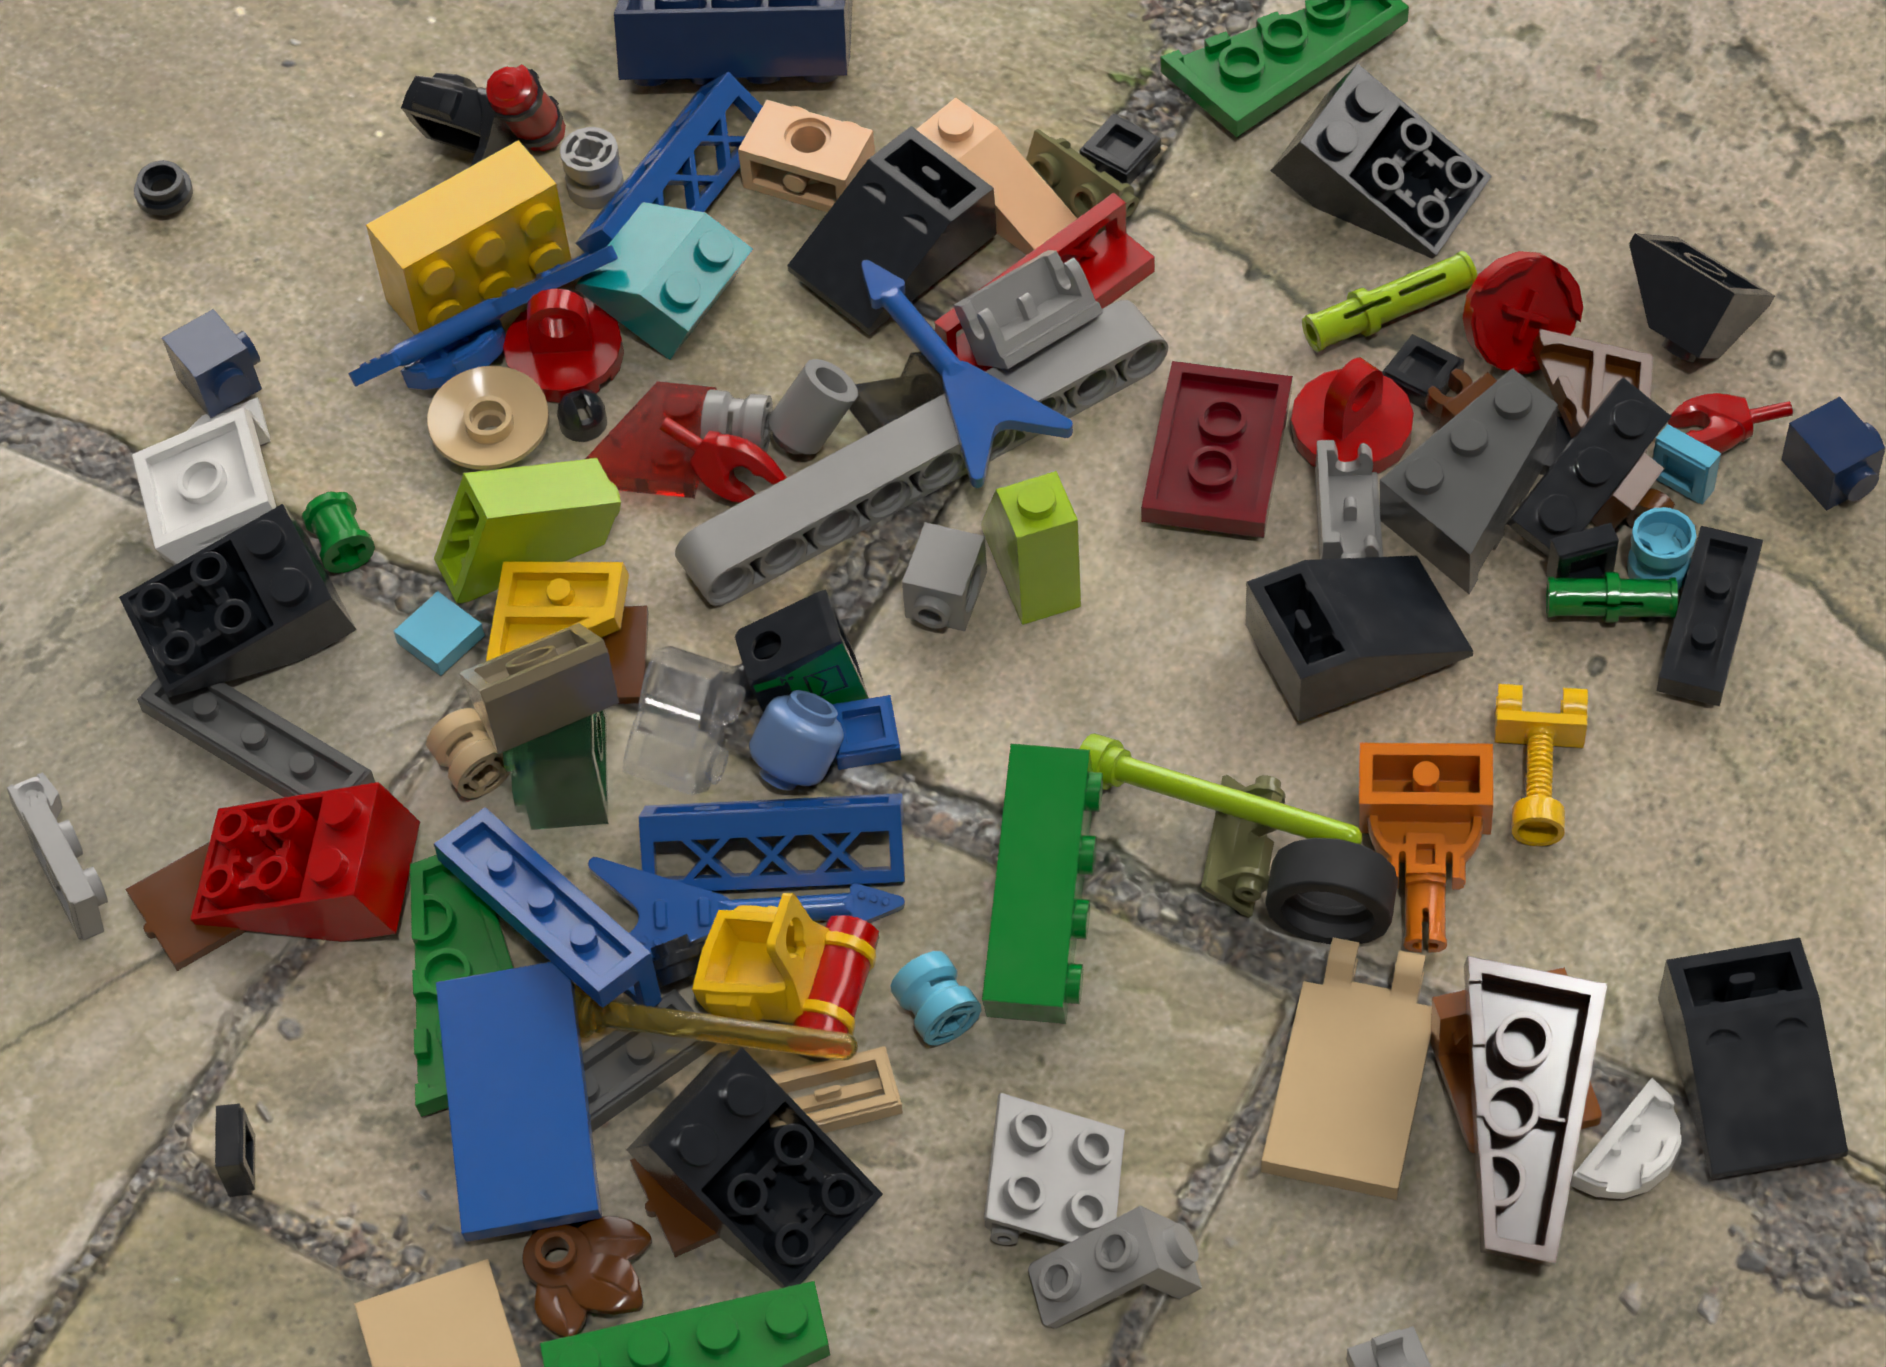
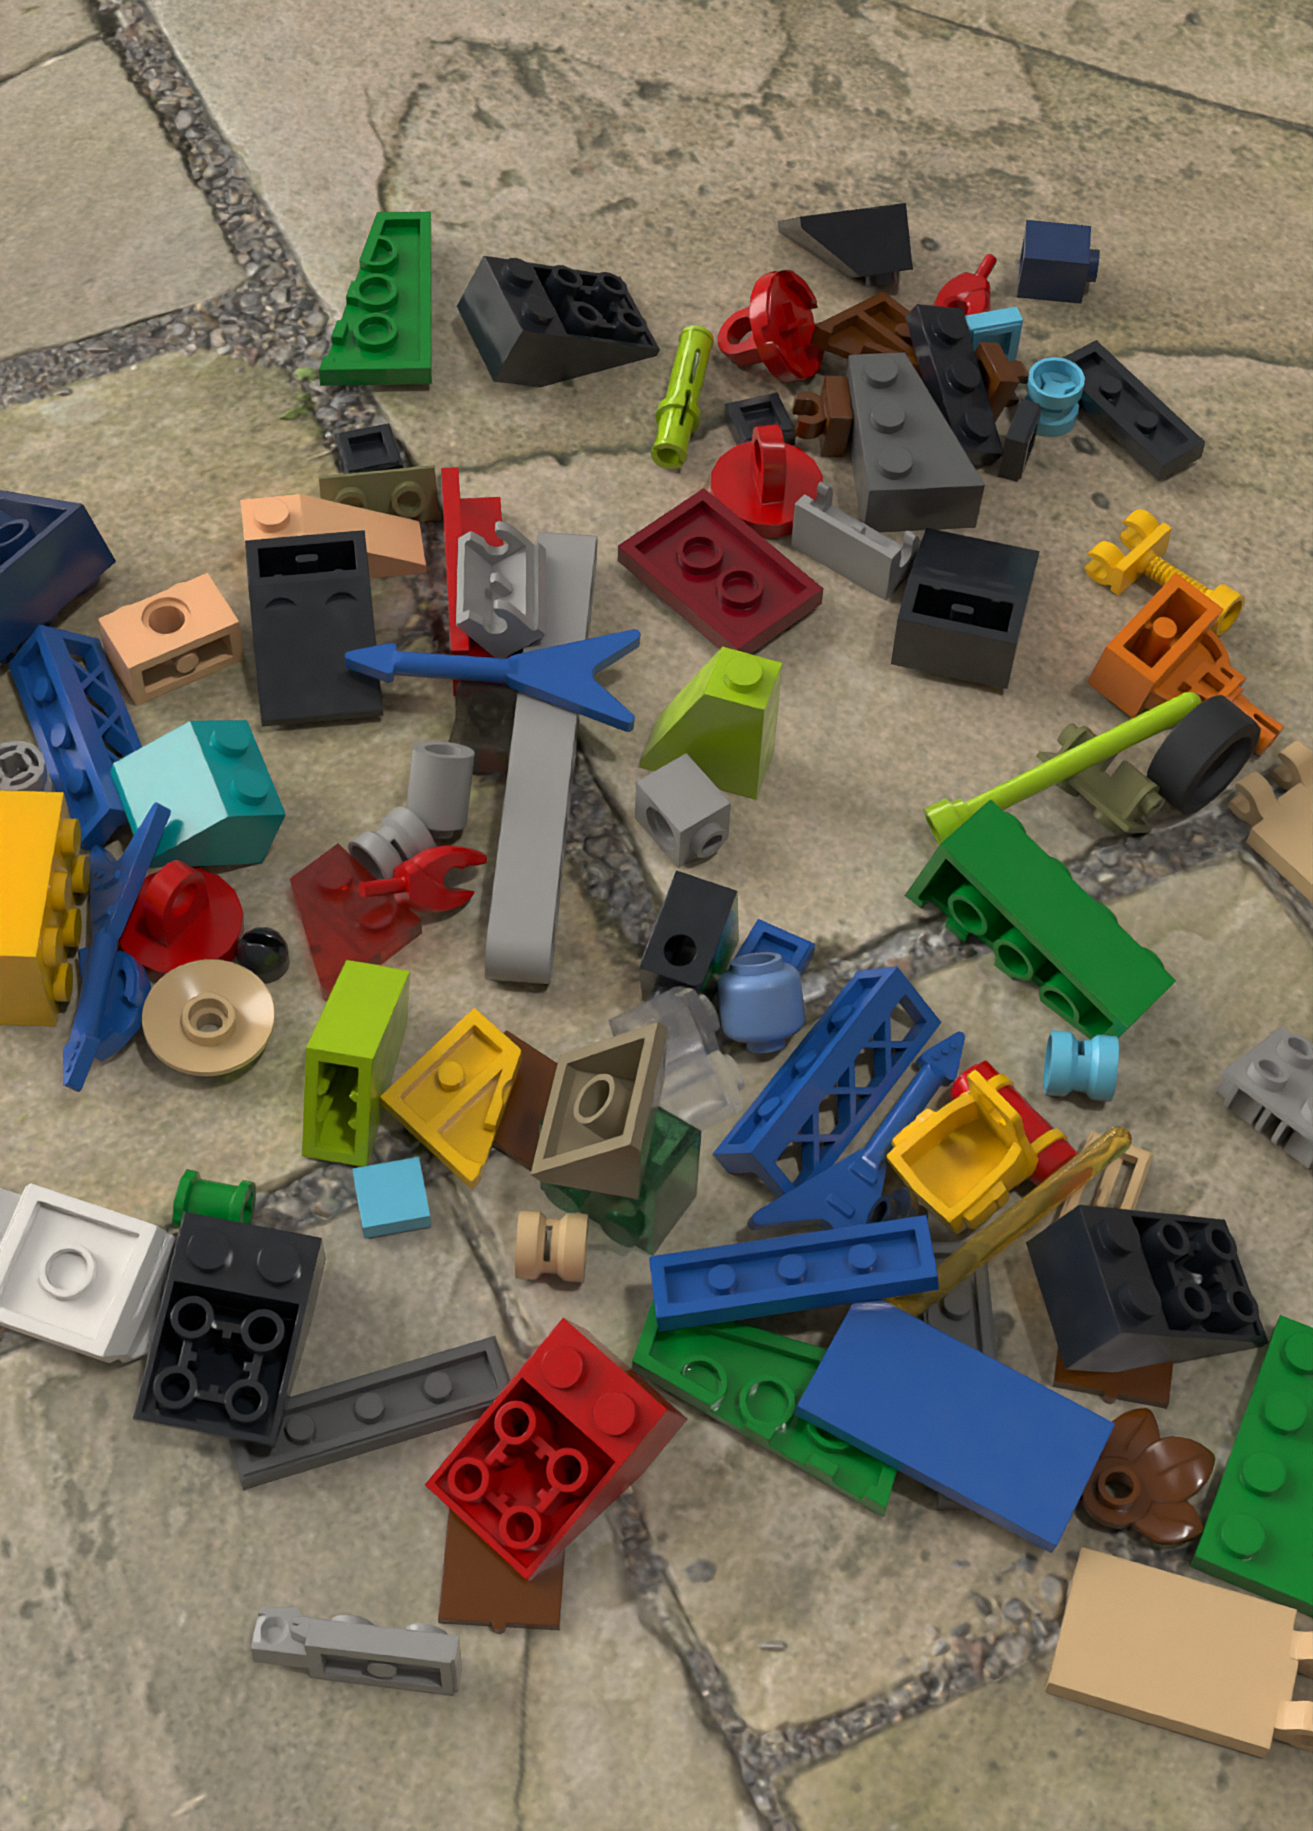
camera: 60 degrees left, 0 degrees up
black tile [215,1103,255,1197] -> none
green pin [1546,572,1678,623] -> none

